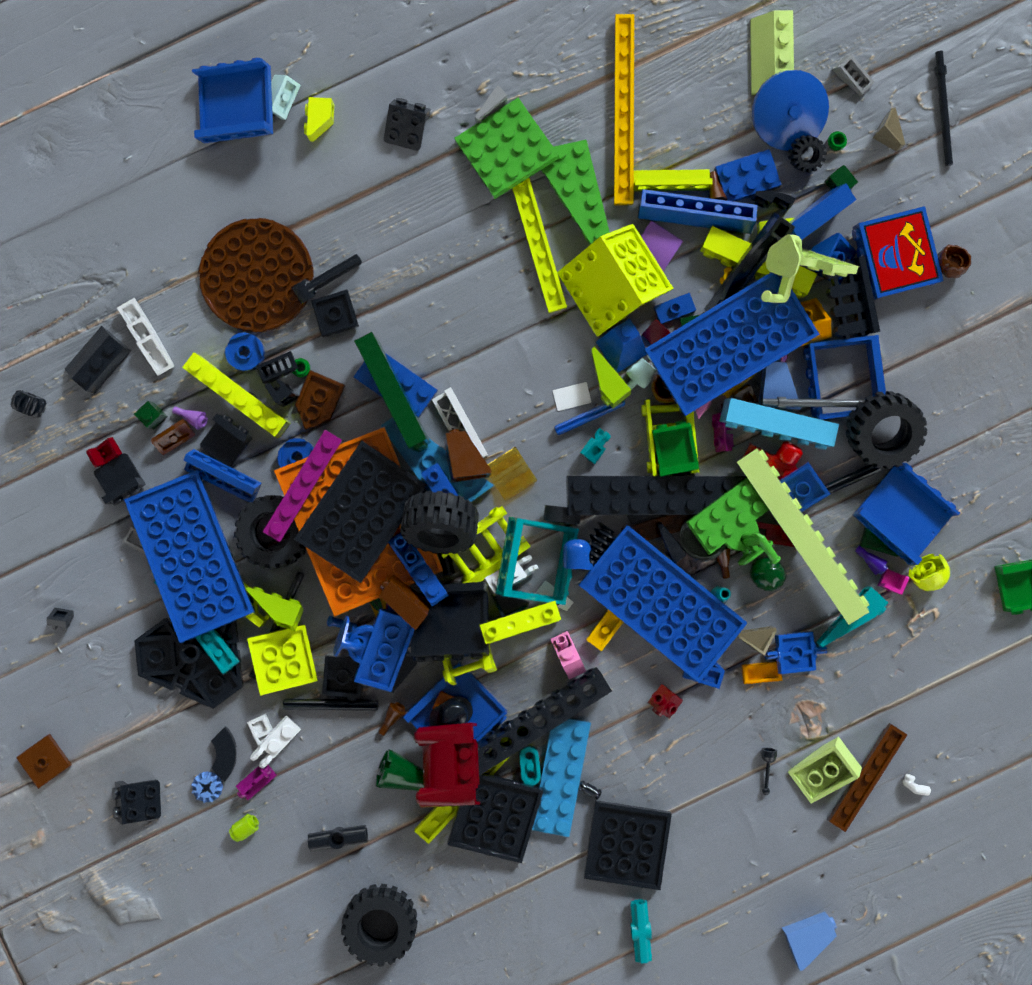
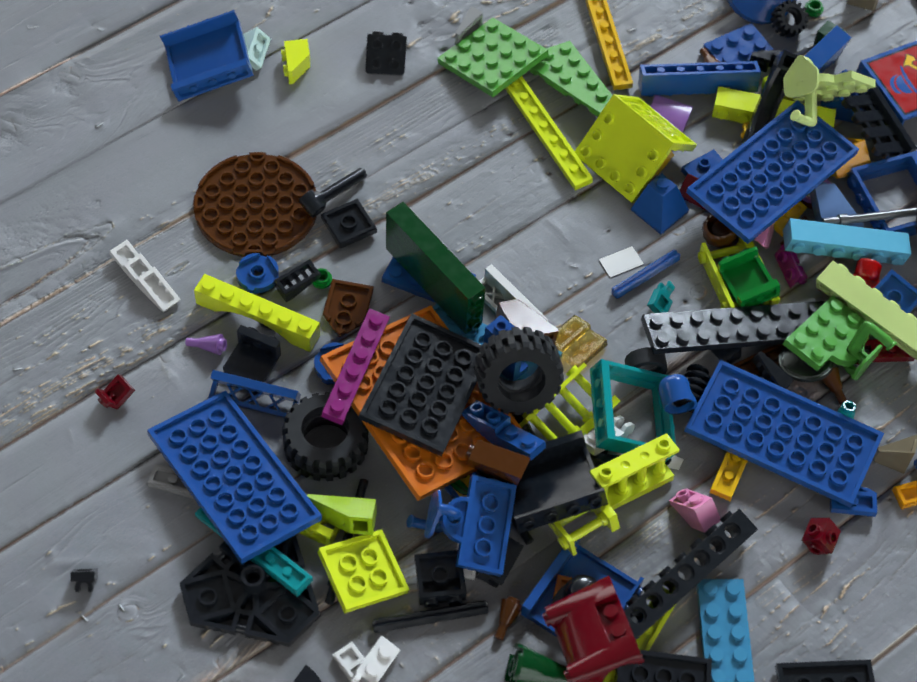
camera: 15 degrees left, 30 degrees down
black gear [10,390,47,418] -> none
black slope [65,326,131,394] -> none
black bracket [94,453,146,506] -> none
dark green brick [134,401,168,430] -> none
reddish brown plate [151,419,195,455] -> none
black hinge [265,379,299,407] -> none
teal plate [520,746,541,786] -> none
black piece [578,781,602,800] -> none
lime slope [591,347,631,408] -> none
light aqua piece [626,358,657,390] -> none
neon yellow fence [634,169,713,191] -> none
dark green hair [750,558,787,592] -> none

